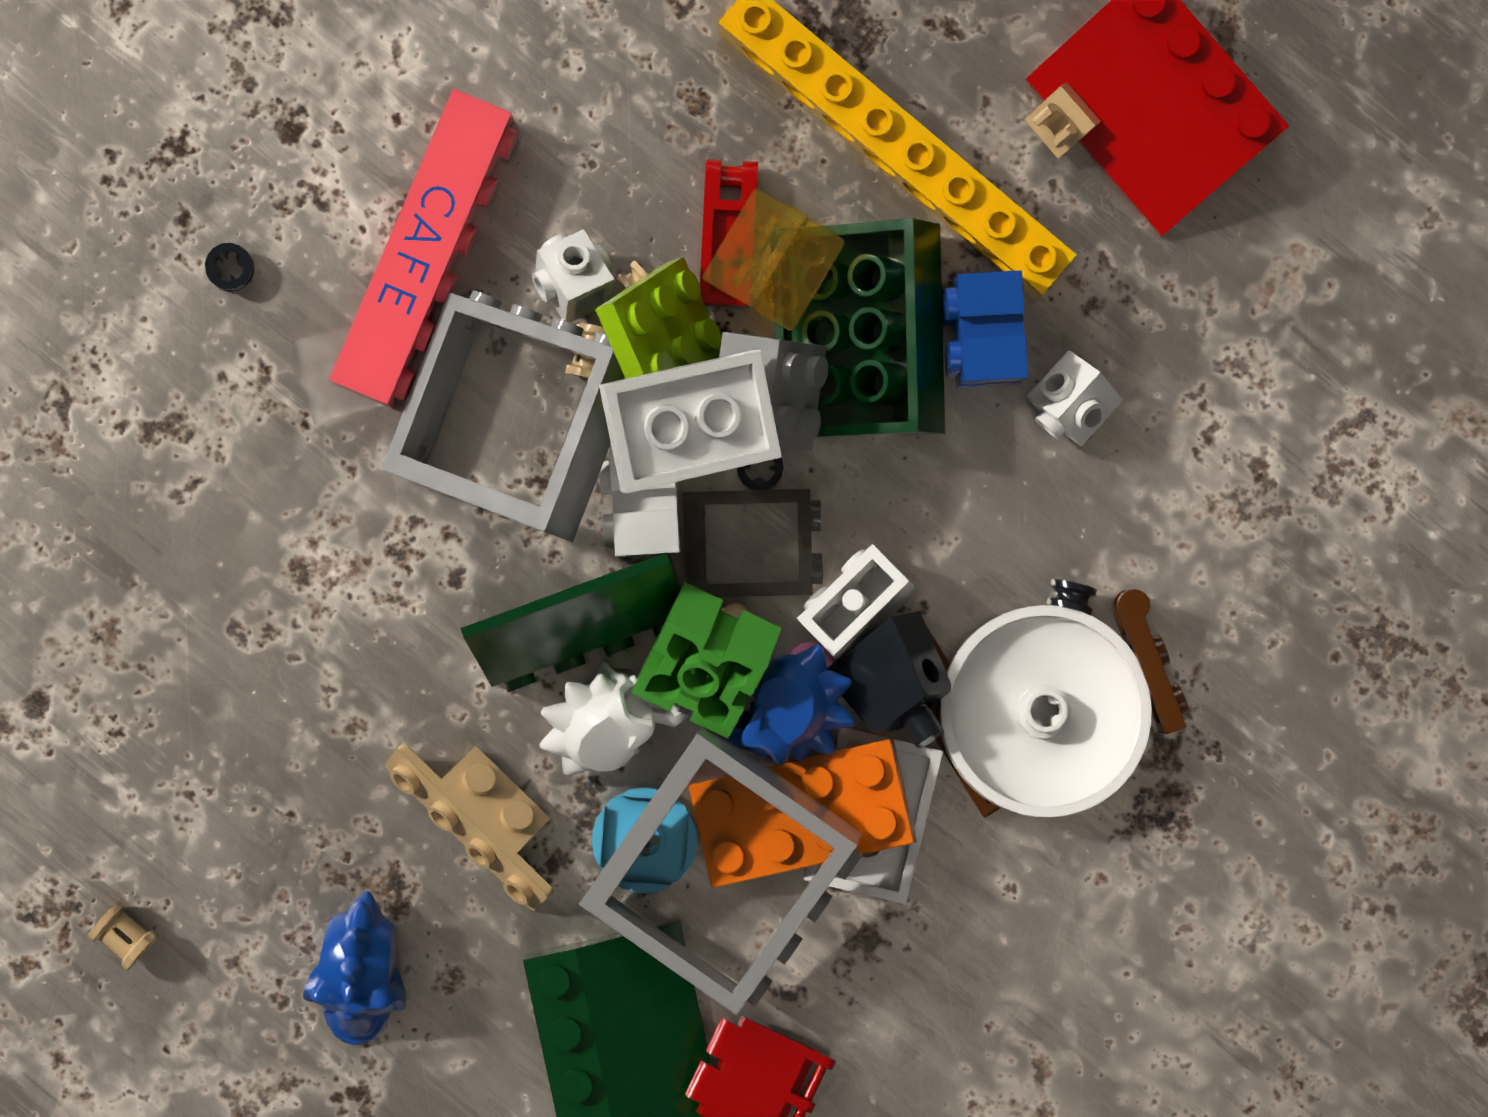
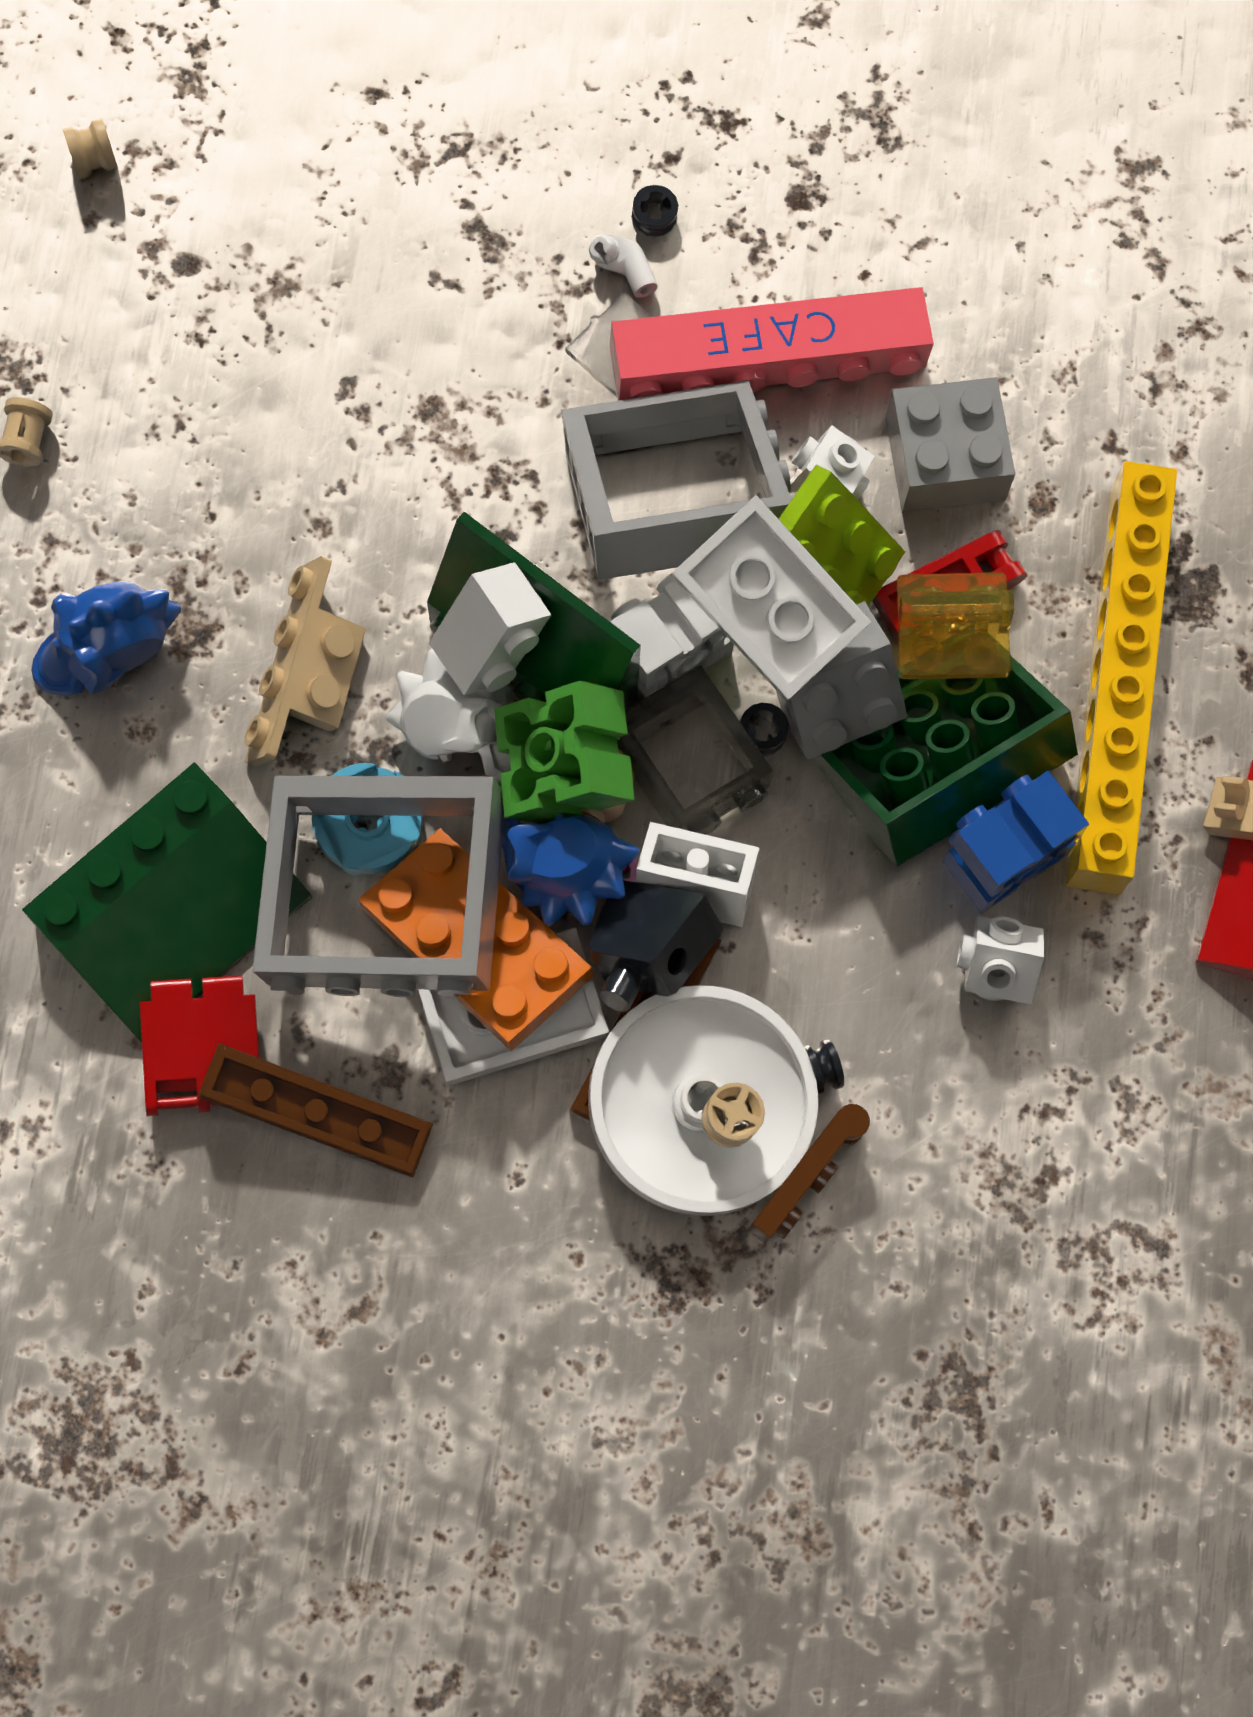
camera: 55 degrees right, 15 degrees down
none -> reddish brown tile [197,1043,433,1178]
none -> white brick [429,562,551,695]
none -> white arm [589,234,658,298]
none -> tan wheel [701,1082,765,1148]
none -> light grey brick [885,377,1016,513]

